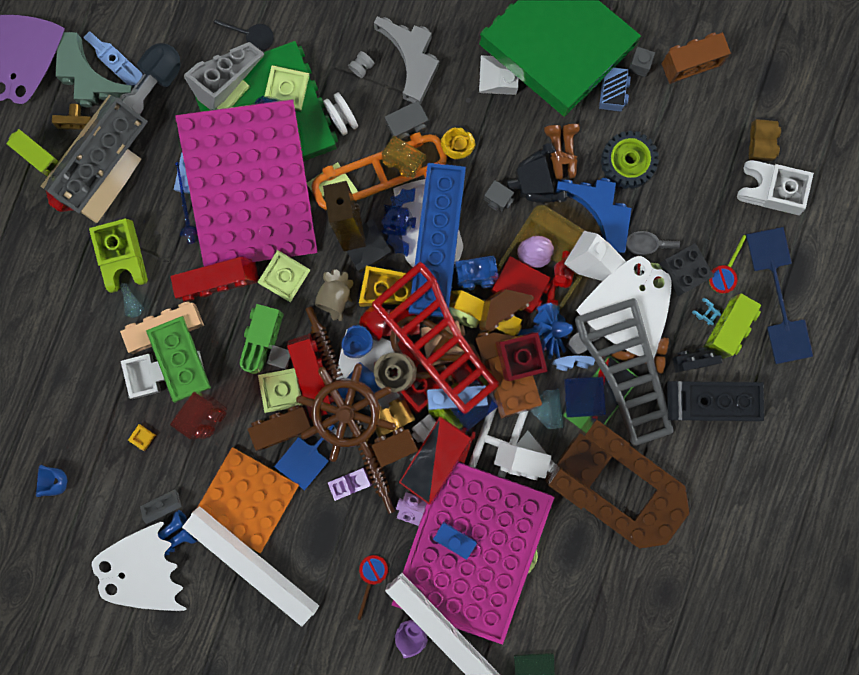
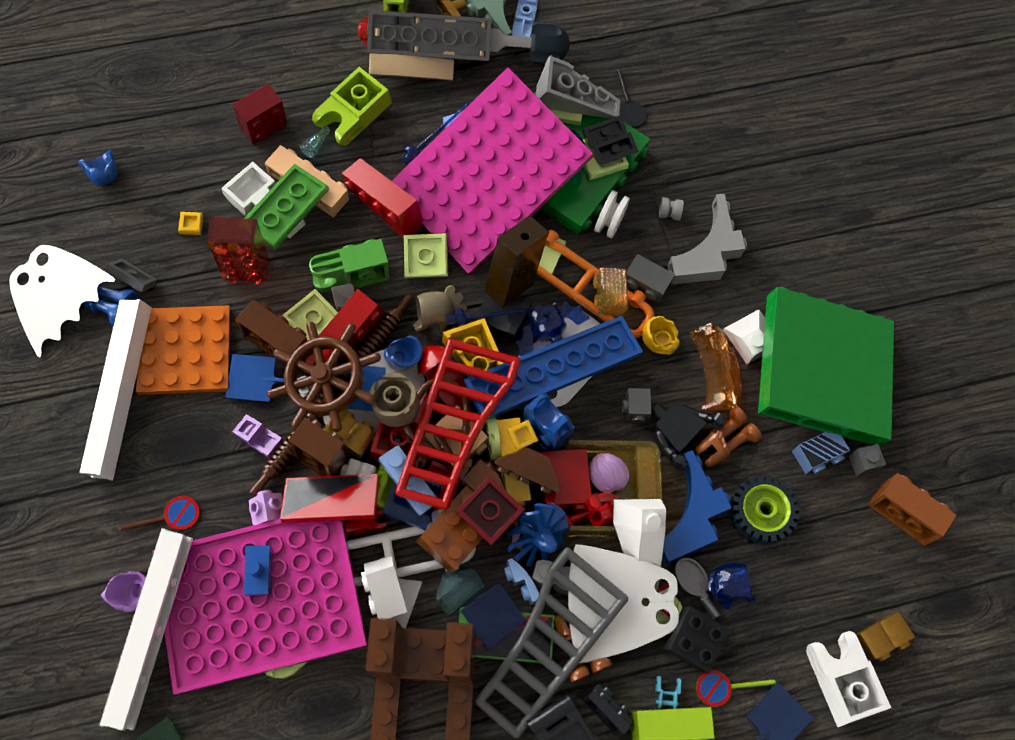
camera: 50 degrees right, 15 degrees down
none -> dark red brick [232,84,287,144]
none -> clear blue sword [445,307,539,328]
none -> yellow tile [507,420,538,451]
none -> black slope [582,115,638,166]
none -> clear orange windscreen [690,323,742,411]
none -> clear blue piece [708,562,756,610]

